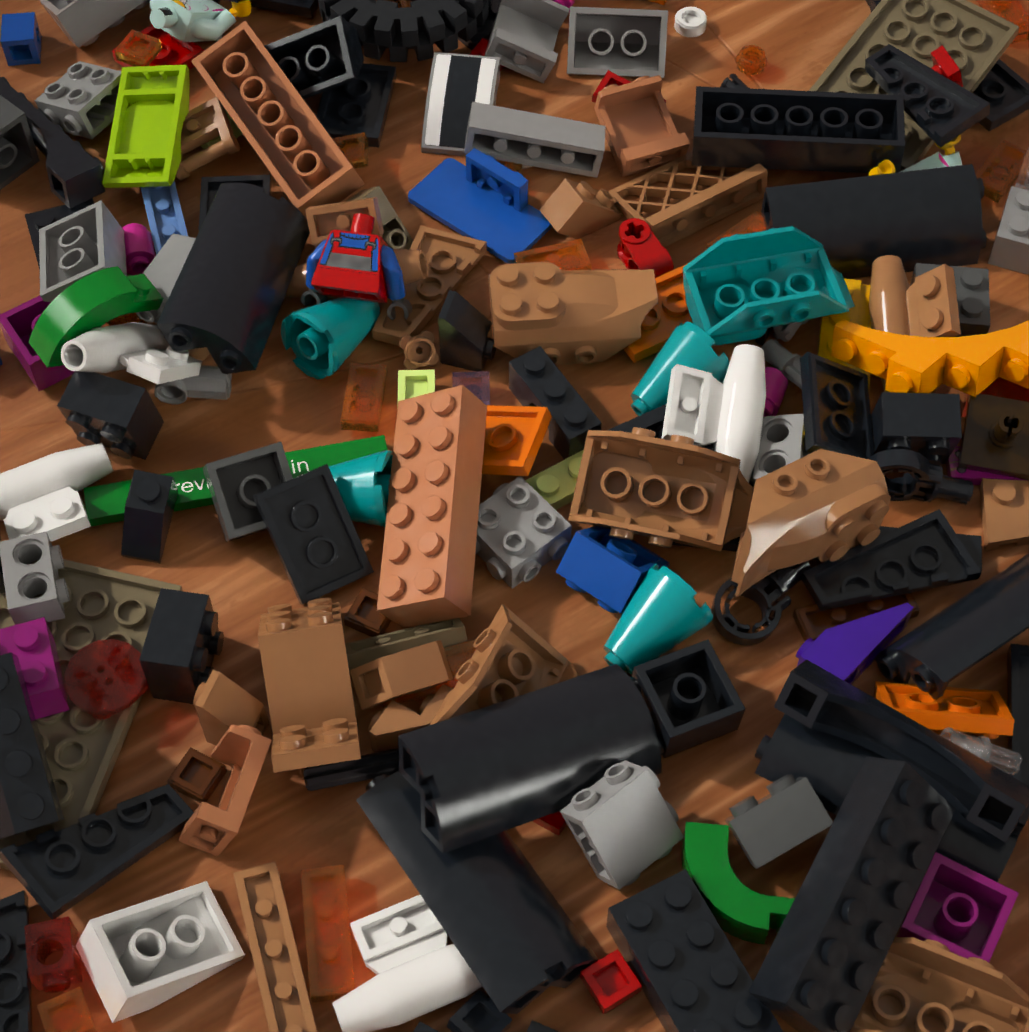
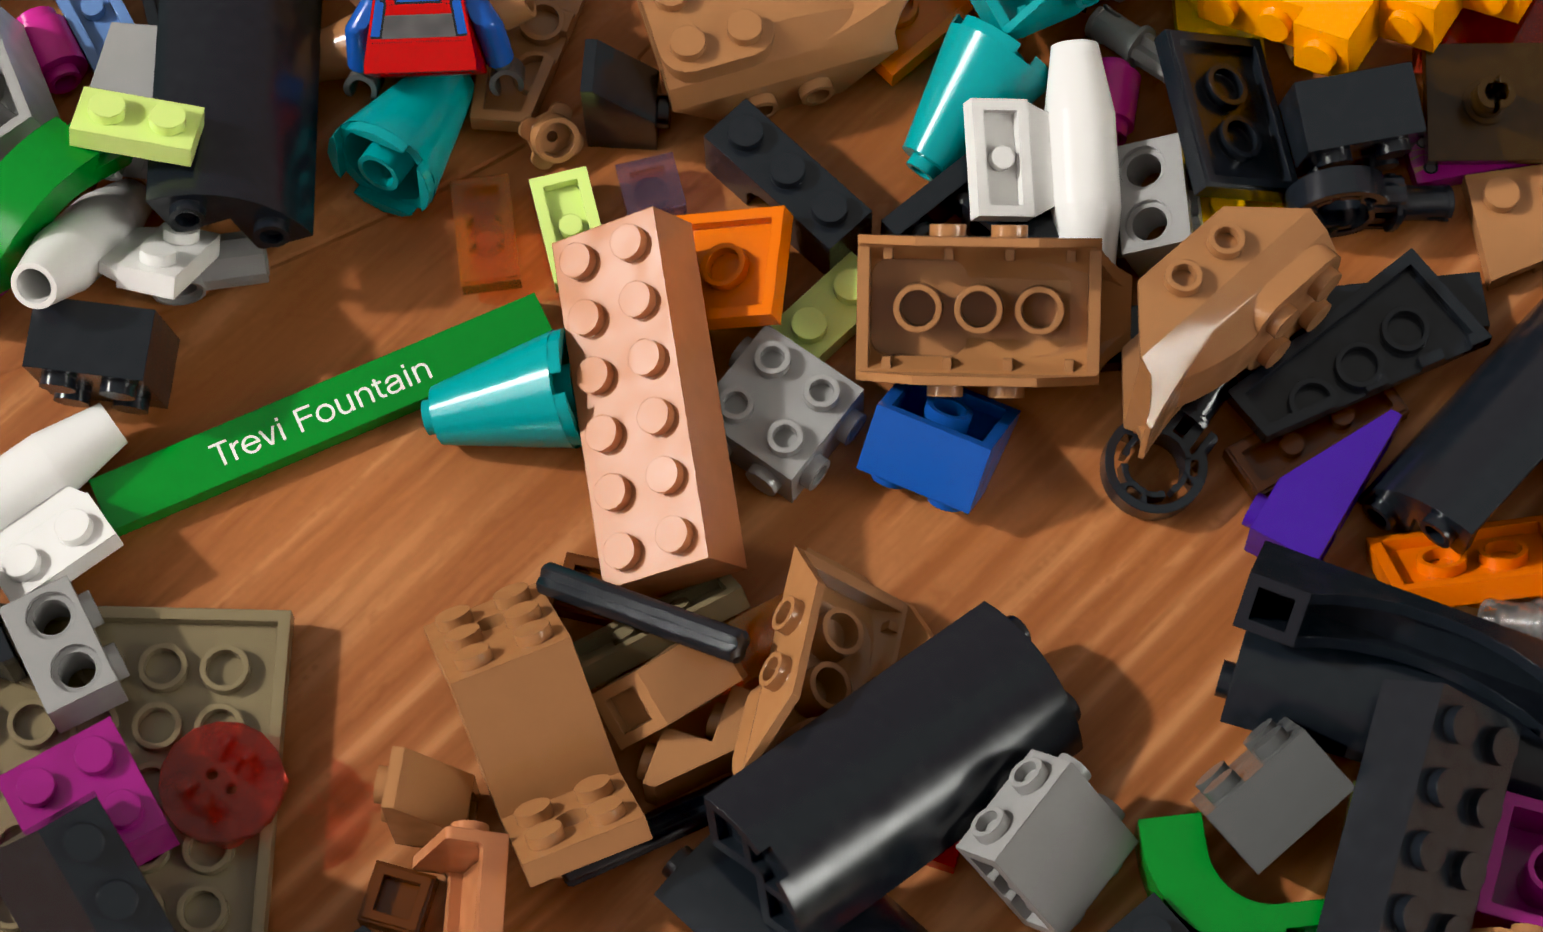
camera: 10 degrees left, 10 degrees up
black slope [121,470,179,564] -> none
black brick [139,588,224,704] -> none
dark grey brick [203,442,293,542] -> none
black plate [253,464,374,605] -> none
teal cone [603,564,713,674] -> none
black brick [632,640,745,758] -> none
none -> yellowish green plate [69,86,205,167]
none -> black axle [536,562,750,664]

